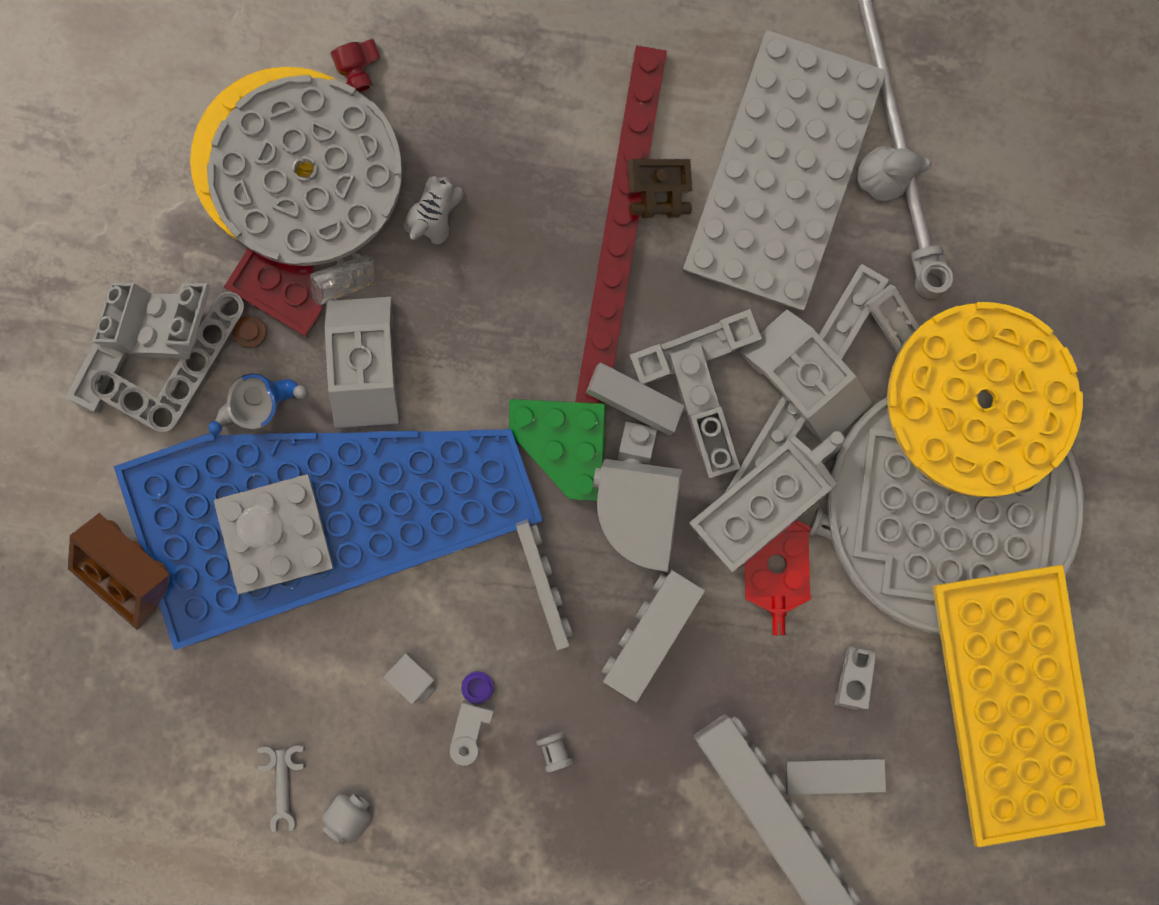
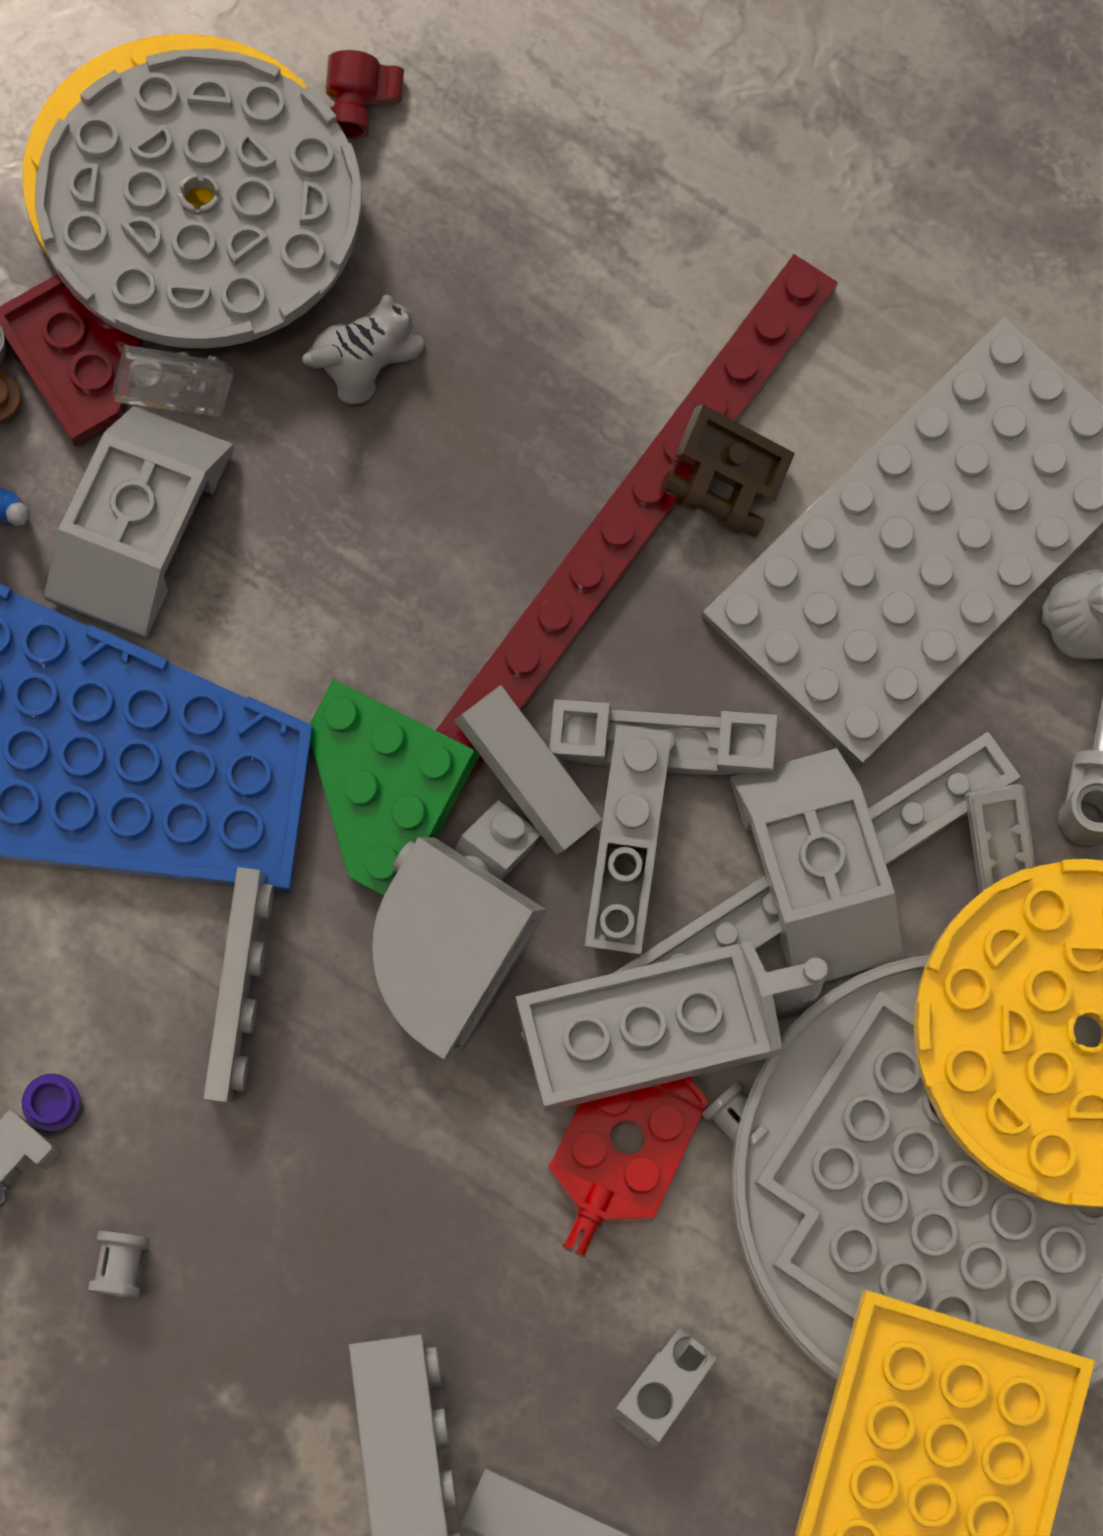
camera: 20 degrees right, 10 degrees down
light grey brick [601,570,705,703] -> none

